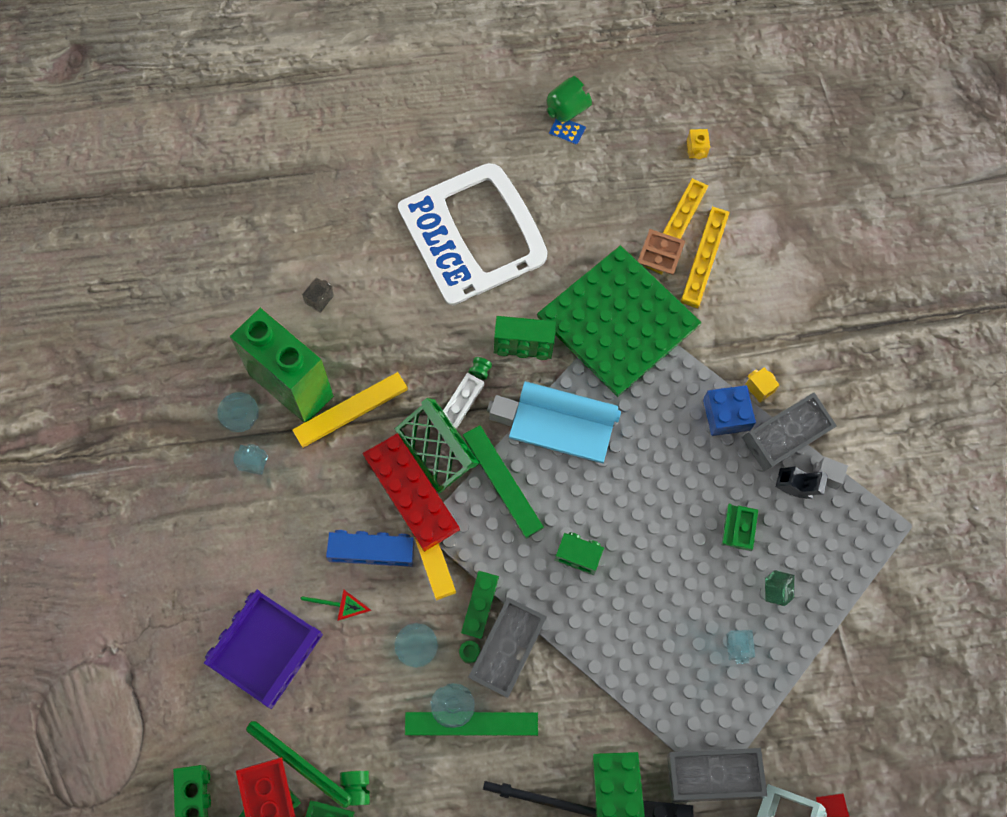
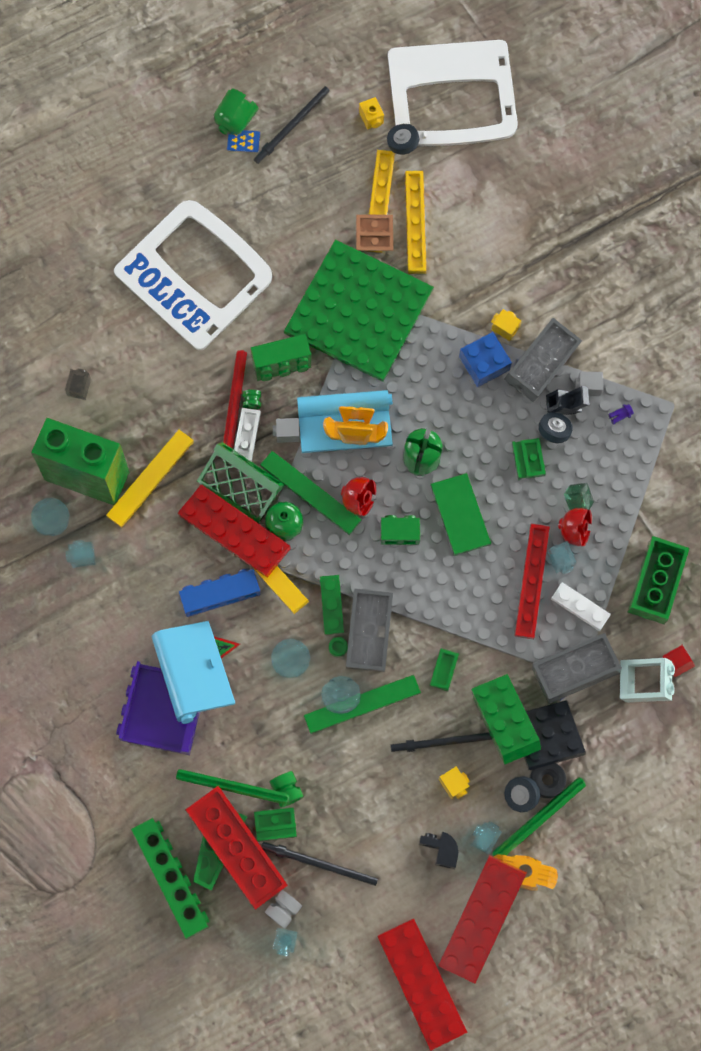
camera: 20 degrees left, 5 degrees up
none -> medium azure door [151,621,235,724]
none -> red axle [223,350,247,449]
none -> black bar [253,86,330,164]
none -> green cylinder [265,502,303,541]
none -> light orange piece [323,406,388,445]
none -> red cylinder [341,477,376,516]
none -> black wheel [387,123,420,155]
none -> white door [388,40,518,146]
none -> green cylinder [403,428,443,476]
none -> green tile [429,648,459,692]
none -> green tile [430,473,491,556]
none -> red plate [515,523,550,640]
none -> black wheel [538,412,573,444]
none -> white plate [551,582,611,631]
none -> red cylinder [558,508,592,547]
none -> dark purple pin [608,404,634,425]
none -> green brick [627,536,690,624]

